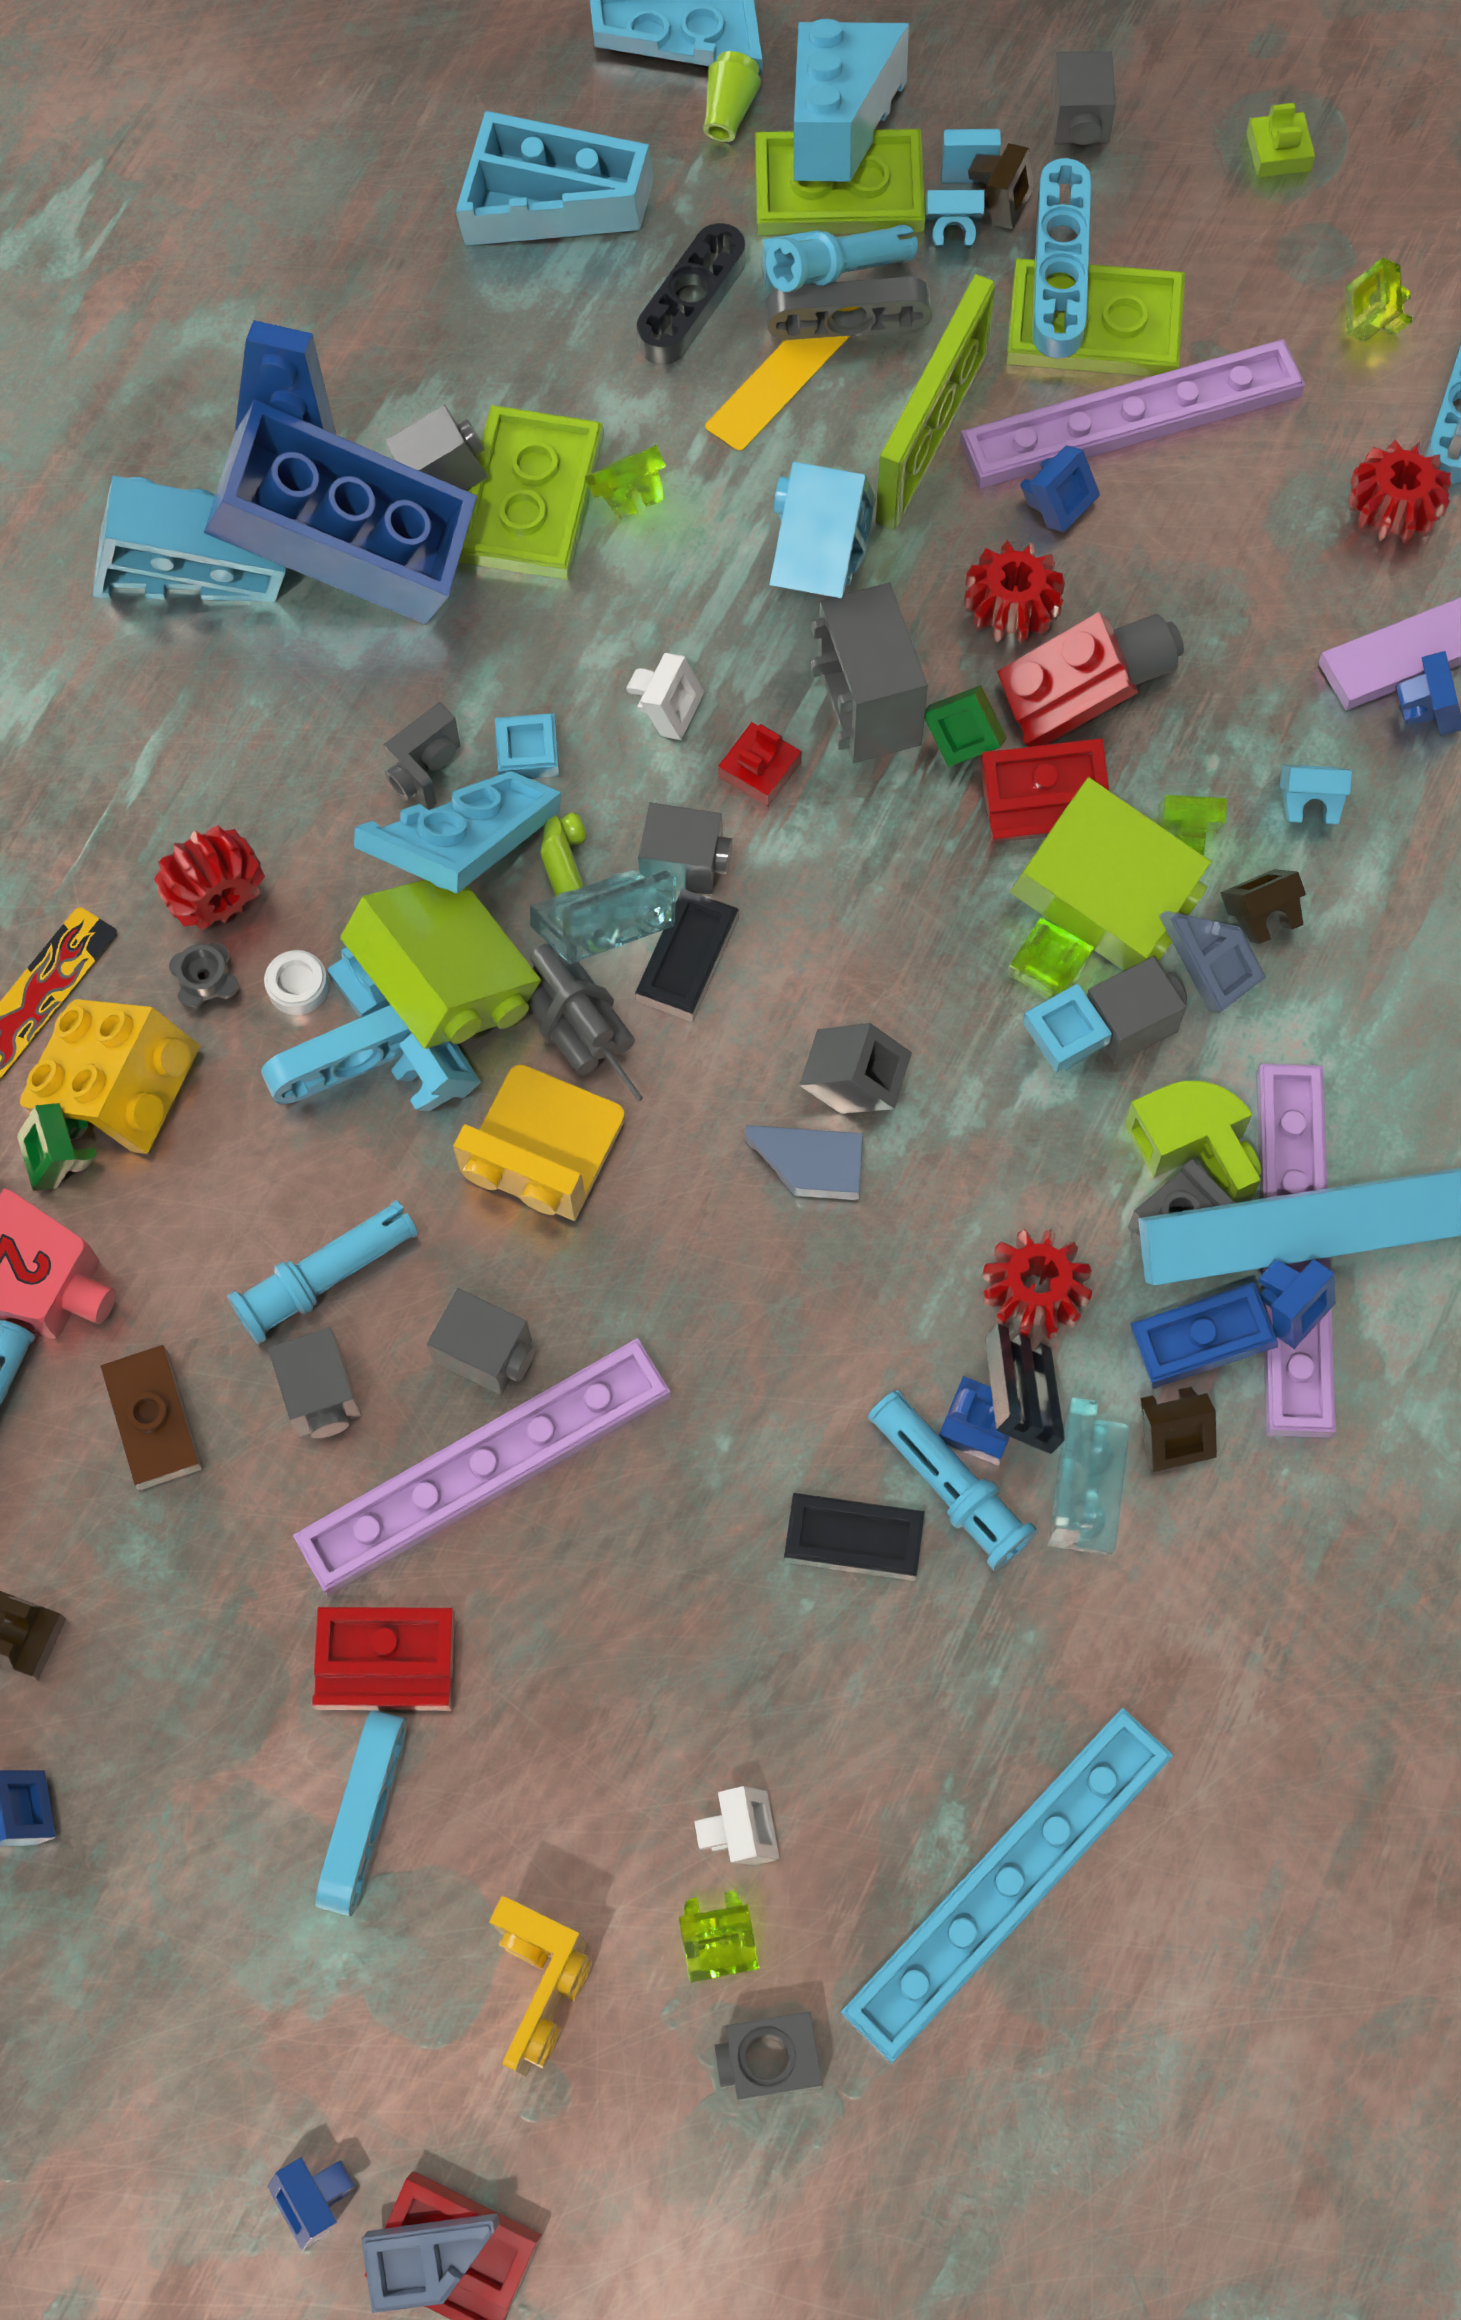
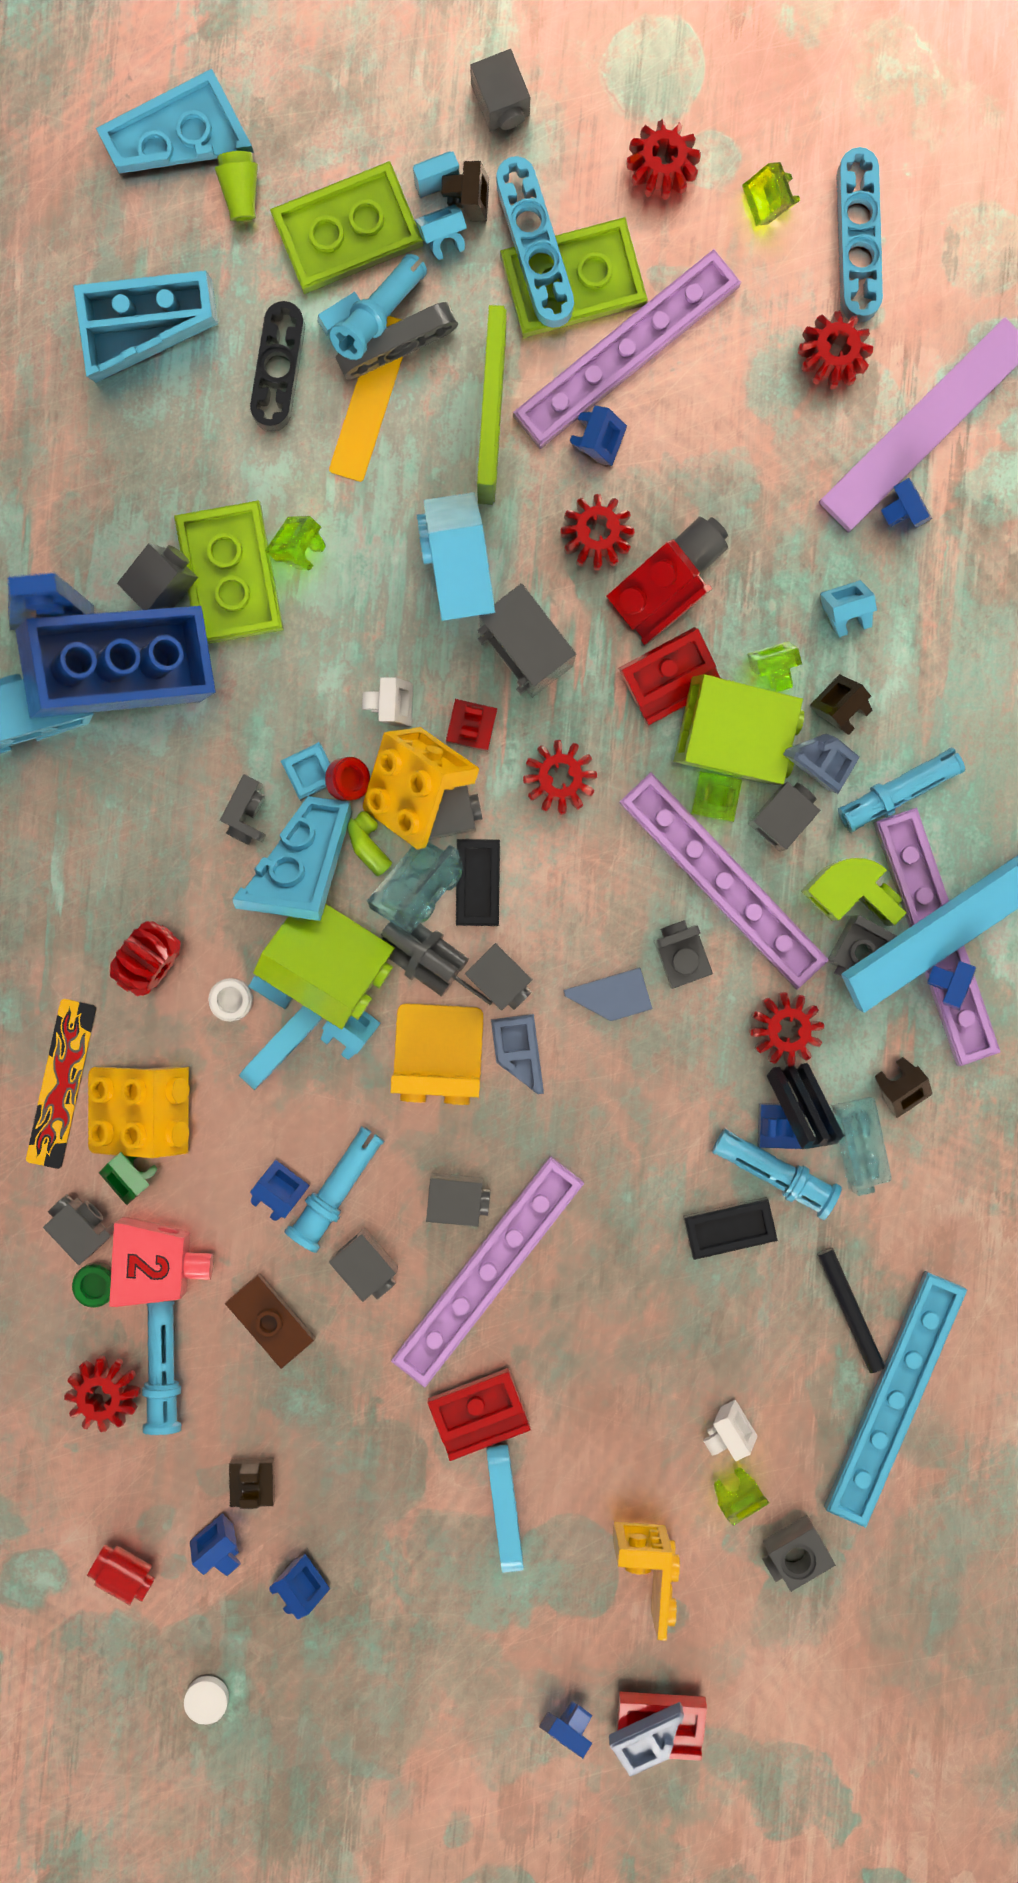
camera: 25 degrees left, 20 degrees up
dark grey plate [169,942,239,1009] -> none
medium azure wedge [794,19,909,181] -> none
dark grey brick [799,1023,912,1114] -> none
green tile [924,685,1007,767] -> none
medium azure tile [1022,984,1112,1073] -> none
blue plate [1130,1282,1278,1389] -> none
lime tile [1246,103,1315,178] -> none
none -> blue tile [250,1160,310,1221]
none -> red tile [325,757,370,801]
none -> yellow bracket [362,727,480,850]
none -> dark grey brick [465,943,532,1011]
none -> sand blue tile [491,1014,544,1094]
none -> red gear [523,740,597,815]
none -> lavender tile [619,772,829,990]
none -> red gear [626,119,701,201]
none -> dark grey bracket [654,920,713,989]
none -> black bar [817,1248,885,1373]
none -> medium azure pin [838,747,965,833]

